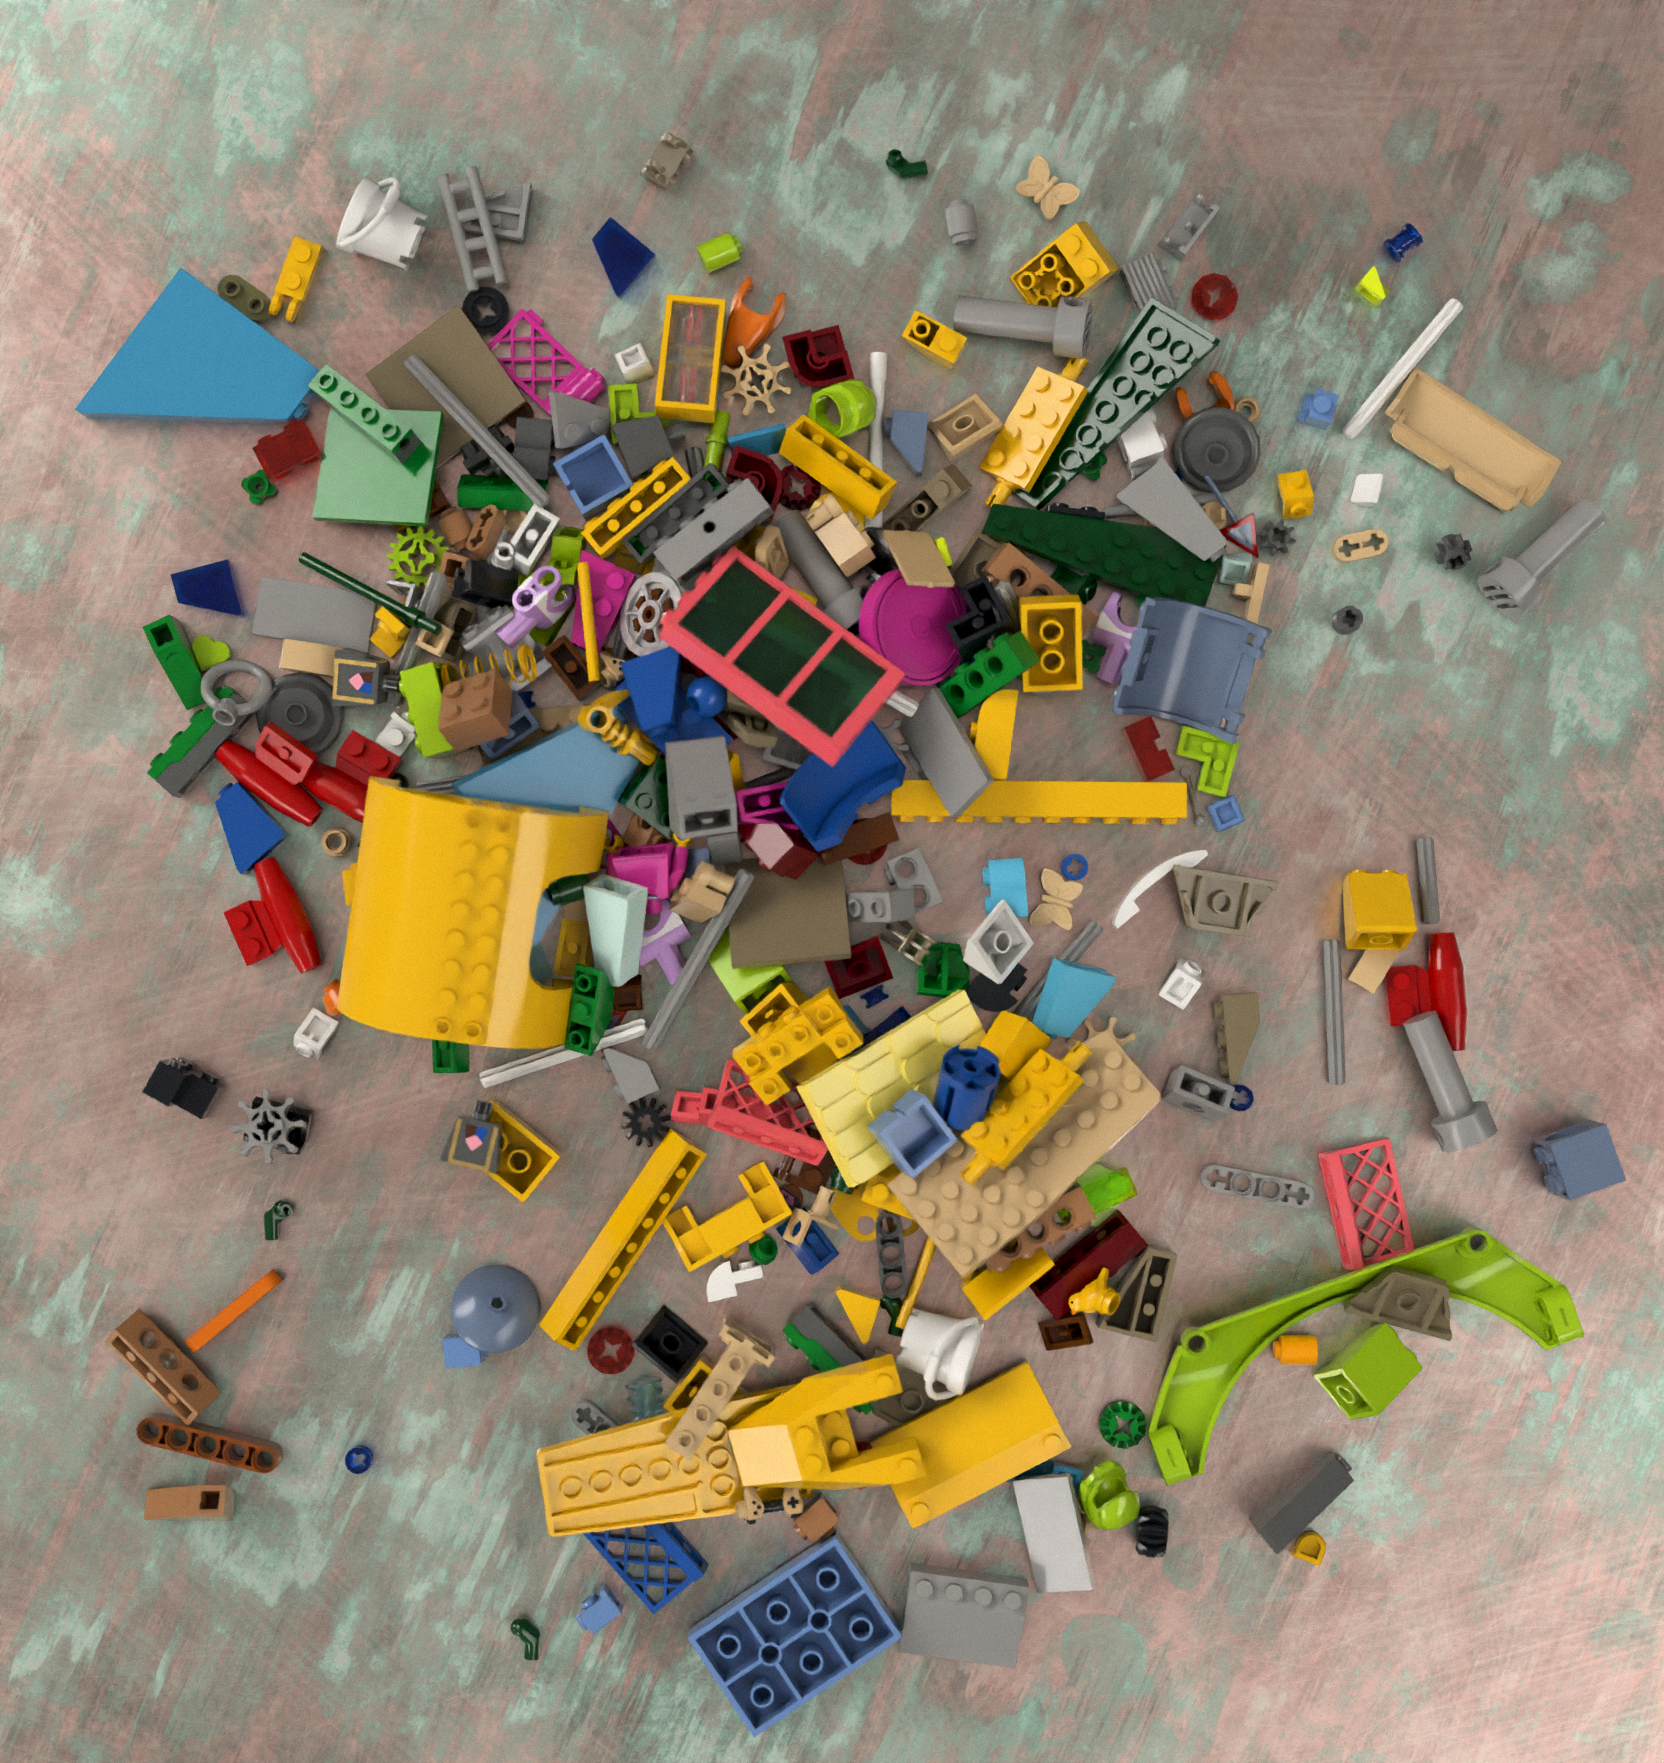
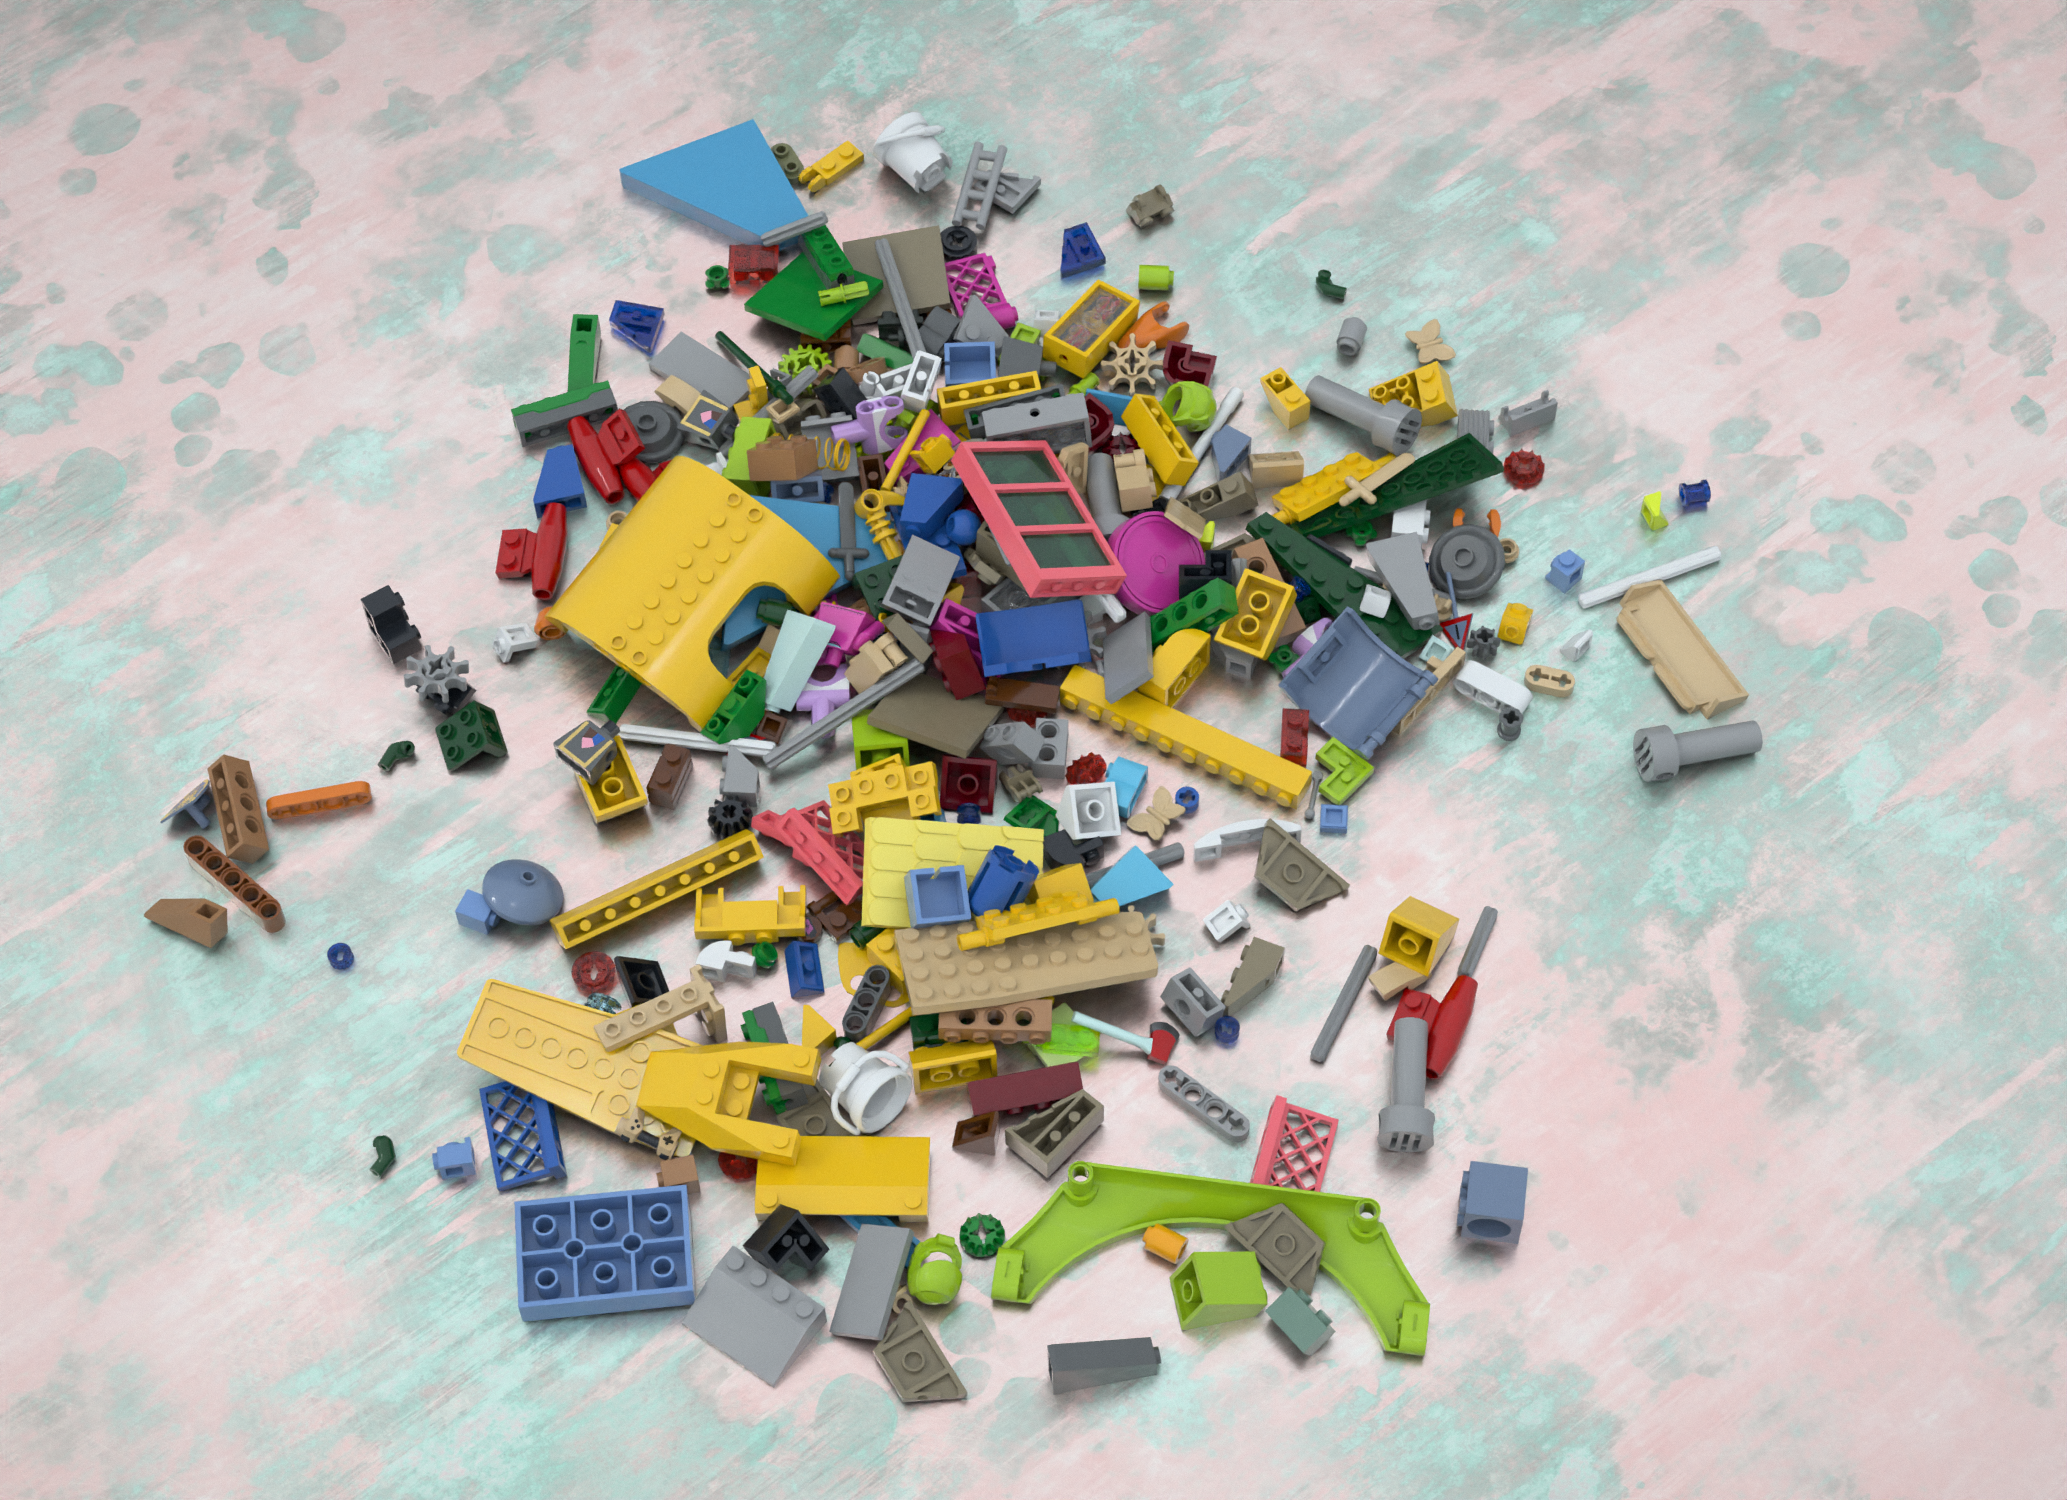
camera: 30 degrees right, 30 degrees down
lime tile [192,635,232,672] -> none
light grey piece [200,659,273,726] -> none
tan bracket [782,1186,840,1246] -> none
yellow animal [1069,1267,1121,1315] -> none
black gear [1135,1506,1169,1558] -> none
yellow tile [1291,1531,1326,1567] -> none
dark grey gear [1434,534,1472,570] -> none
none -> sand blue shield [160,779,211,829]
none -> dark green bracket [435,700,508,771]
none -> reddish brown brick [646,744,693,809]
none -> black brick [743,1204,830,1272]
none -> light grey axle [761,211,828,247]
none -> lime axle [818,281,869,306]
none -> dark grey sword [828,482,869,581]
none -> dark tan wing [873,1300,967,1402]
none -> dark tan slope [882,613,933,664]
none -> white brick [901,351,942,413]
none -> yellow brick [909,434,955,474]
none -> clear red gear [1065,752,1107,785]
none -> piece [1071,1011,1180,1065]
none -> sand green brick [1265,1287,1336,1356]
none -> clear blue bush [1286,576,1311,602]
none -> tan sword [1339,453,1415,506]
none -> white slope [1360,584,1392,618]
none -> white beam [1453,660,1533,714]

